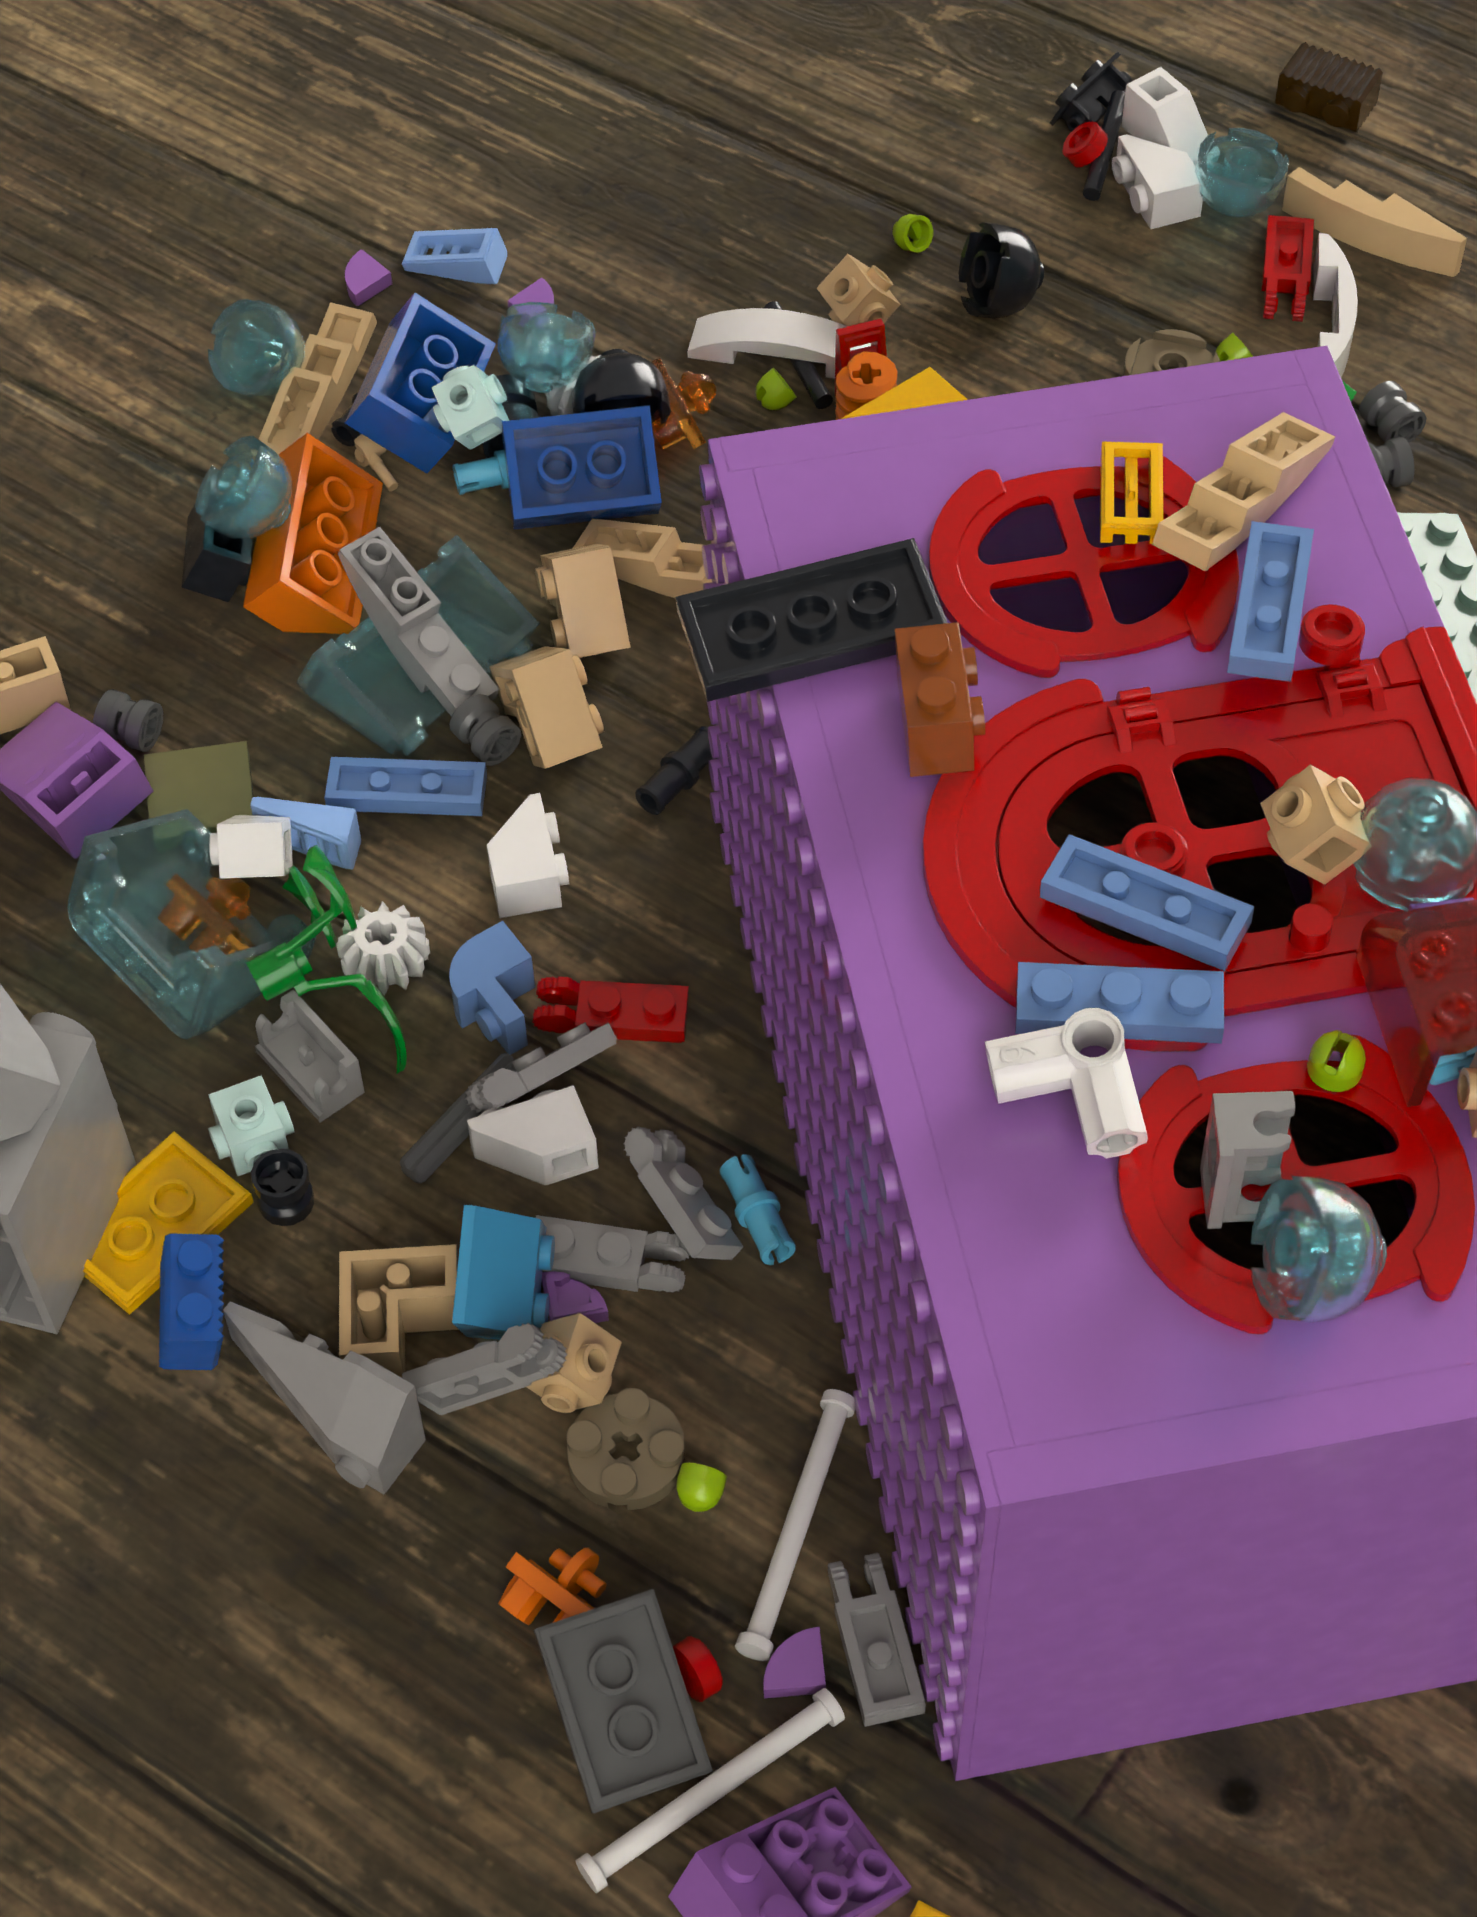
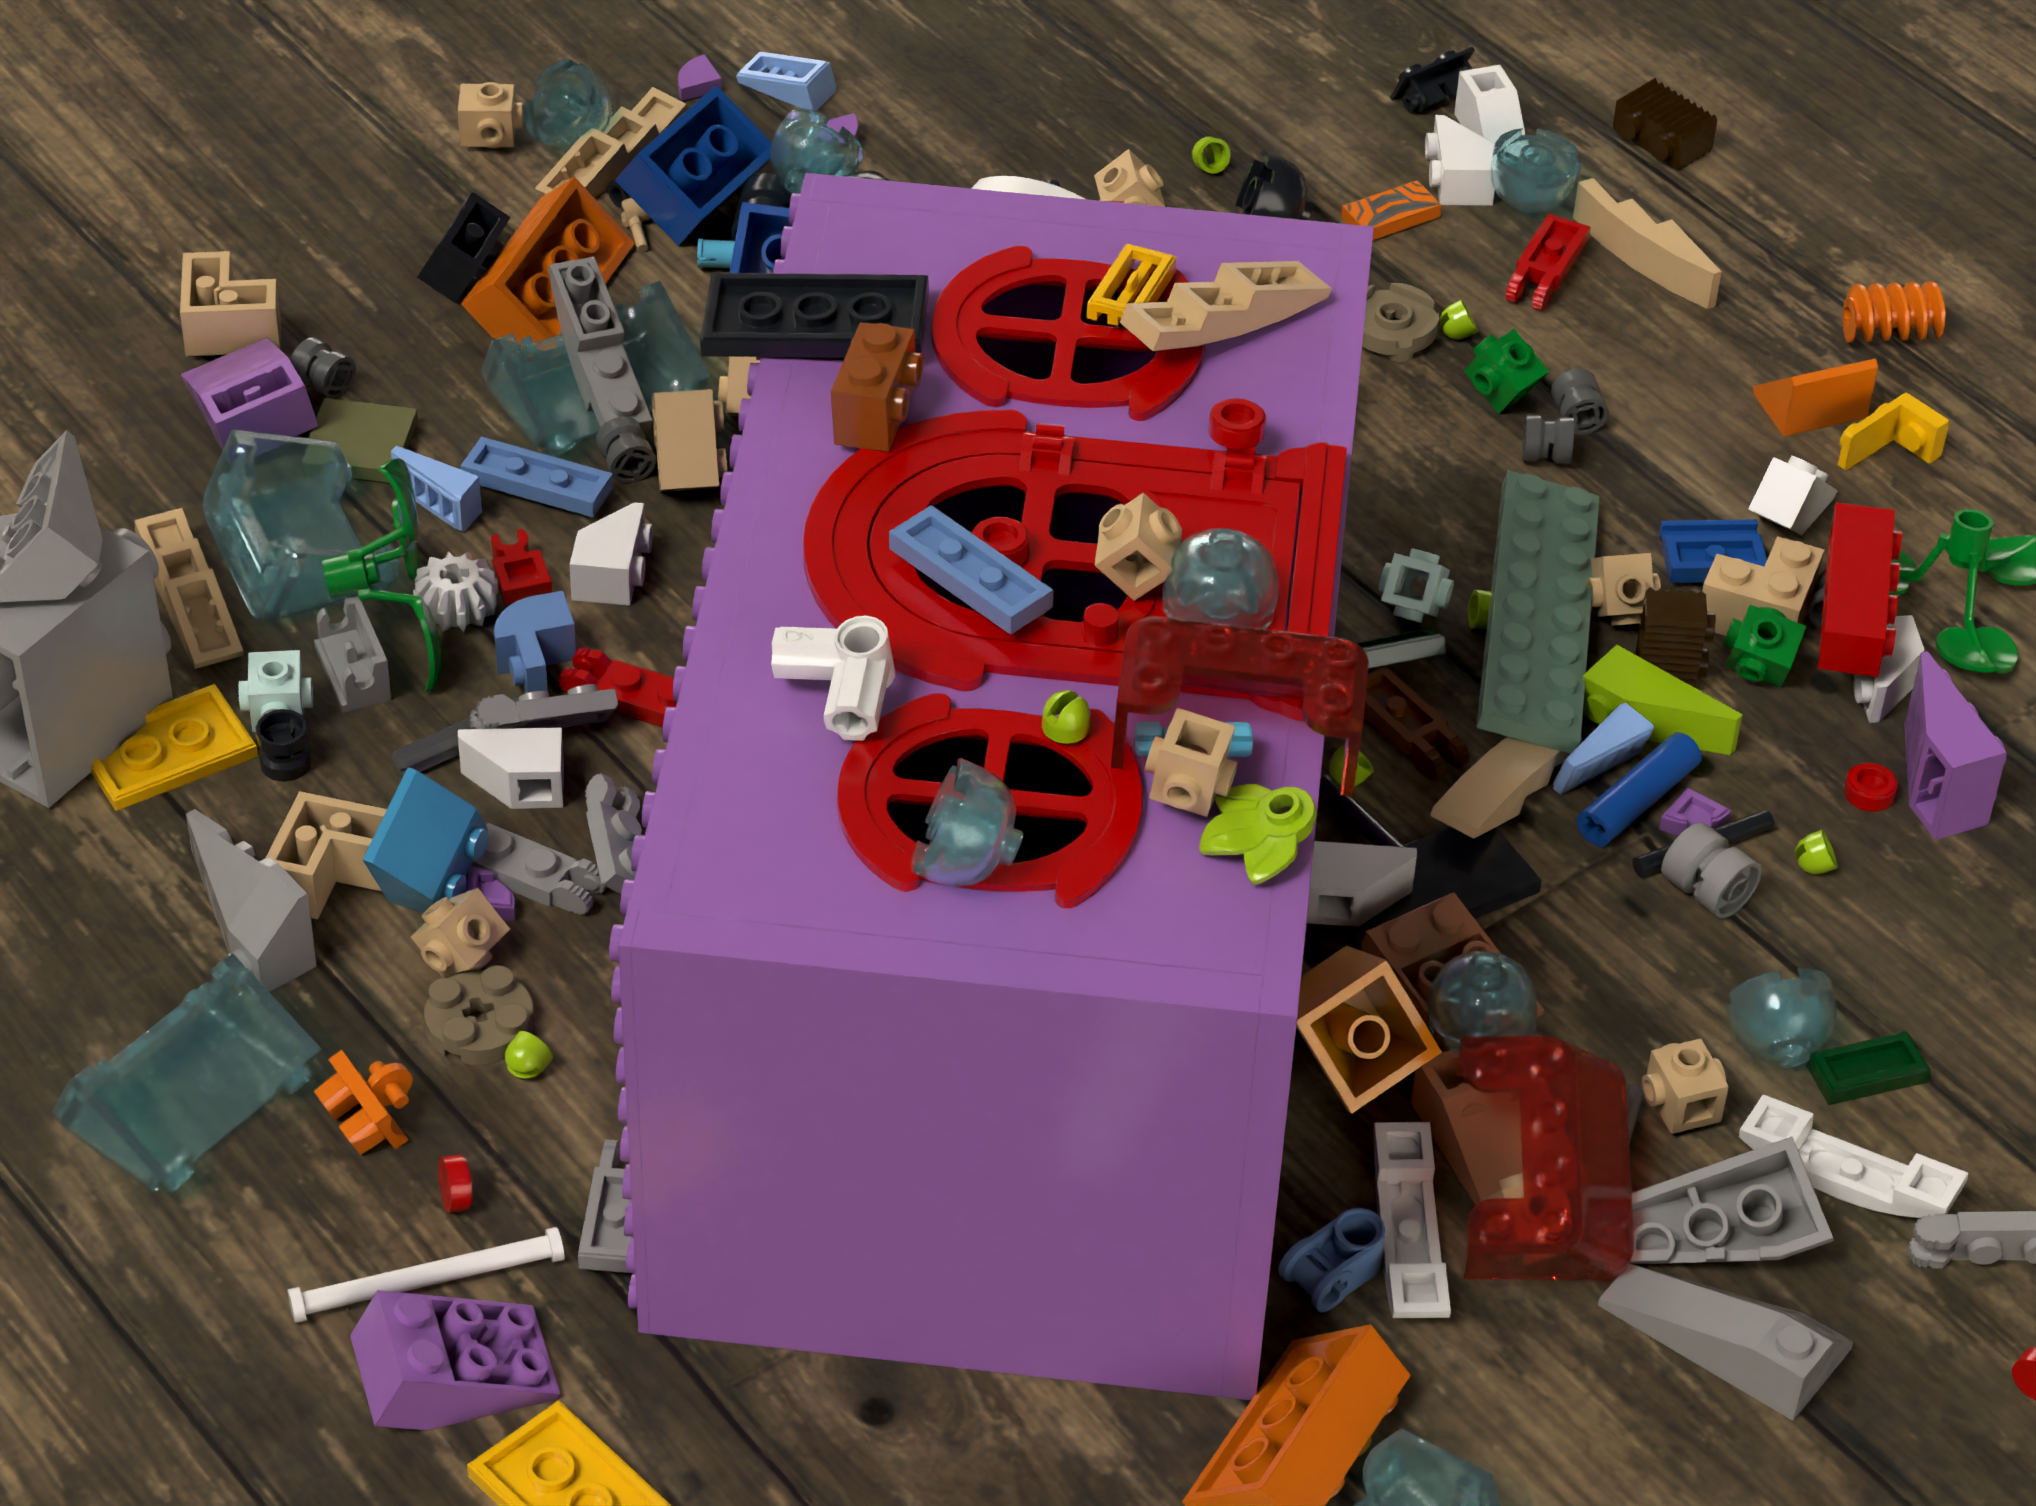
camera: 15 degrees right, 10 degrees down
clear orange hips [157,873,258,970] -> none
blue brick [159,1233,224,1370] -> none
clear light blue cylinder [195,435,292,539] -> none
white slope [209,815,293,878] -> none
light grey hinge [402,1323,567,1415] -> none
light aqua brick [431,365,509,450] -> none
dark grey tile [533,1589,713,1814] -> none
white bar [735,1389,855,1661] -> none
medium lavender tile [764,1627,826,1699] -> none
medium blue plate [1015,962,1224,1044] -> none
red tile [1062,121,1108,167] -> none
black bar [1083,90,1125,201] -> none
light grey hinge [1200,1091,1295,1229] -> none
medium blue plate [1227,521,1314,682] -> none
white slope [1313,233,1358,377] -> none
none -> clear light blue windscreen [52,953,321,1193]
none -> tan slope [134,508,243,669]
none -> tan brick [458,82,524,148]
none -> red plate [491,529,552,606]
none -> orange tile [1341,180,1442,240]

